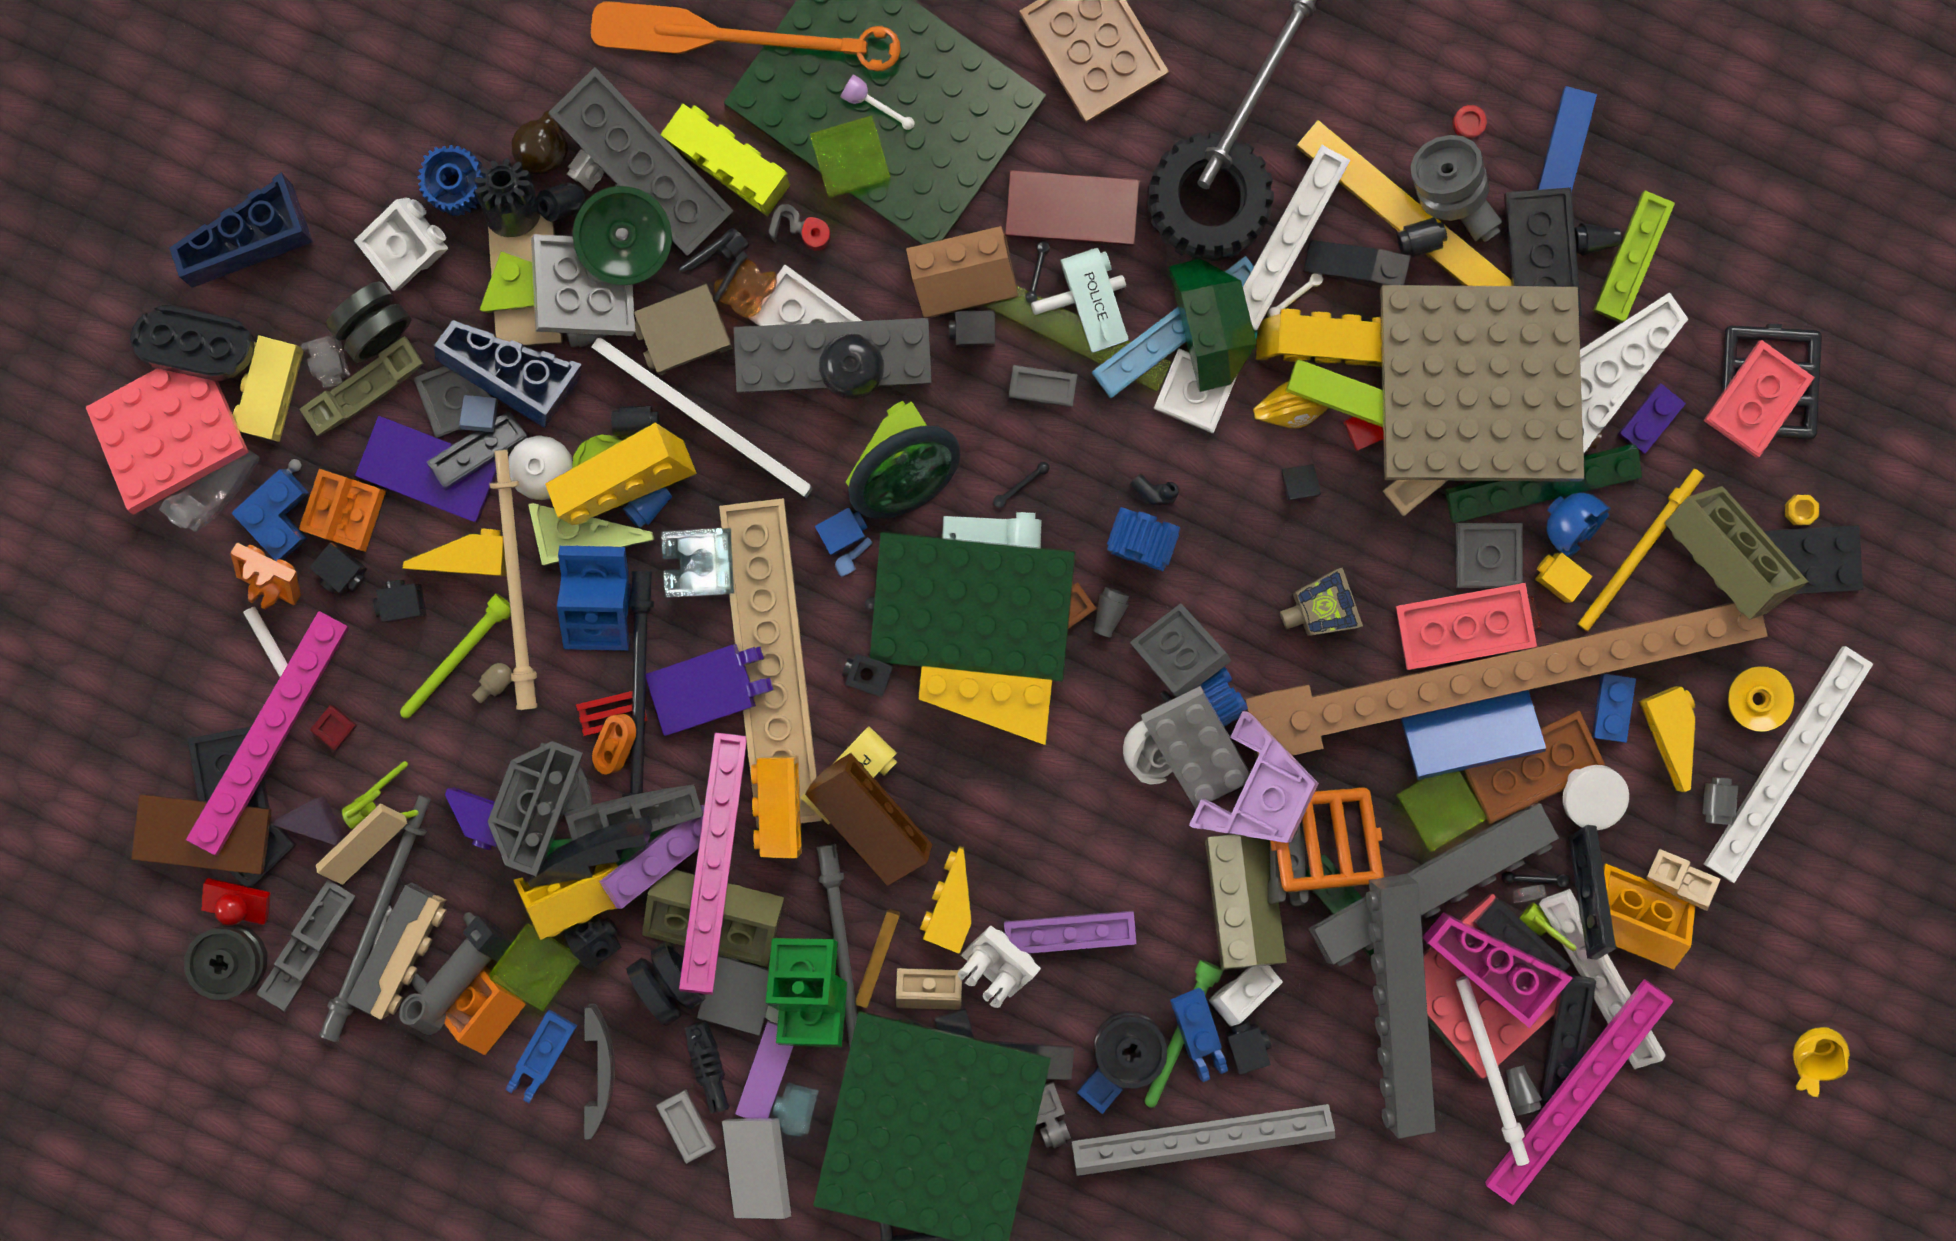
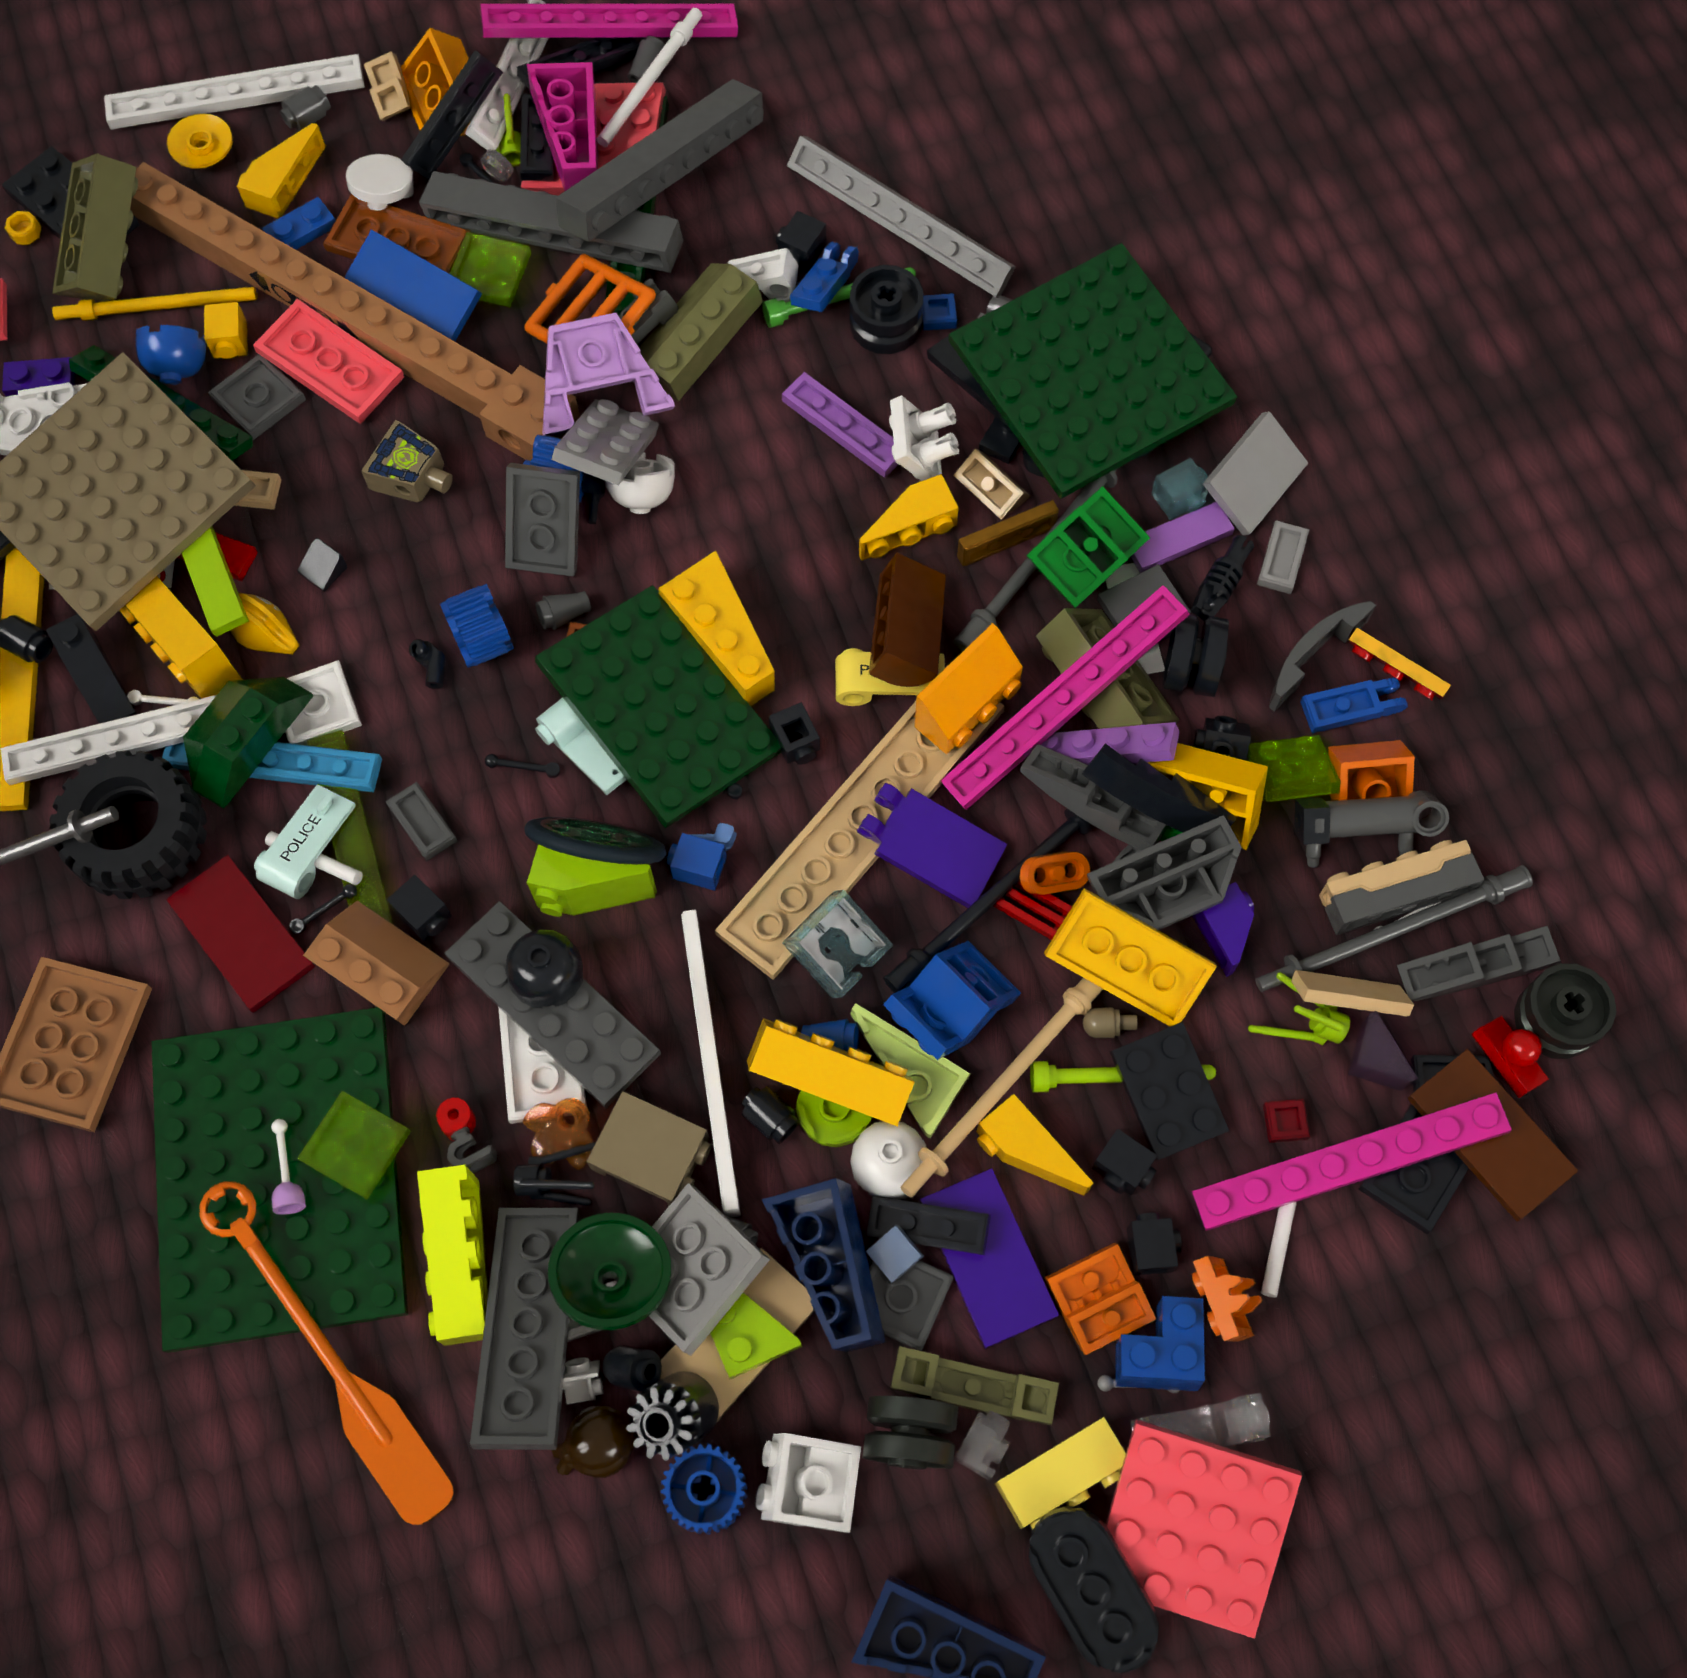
camera: 135 degrees left, 20 degrees down
none -> yellow tile [1044,888,1217,1027]
none -> black plate [1109,1022,1229,1160]
none -> pearl gold plate [1349,628,1451,701]

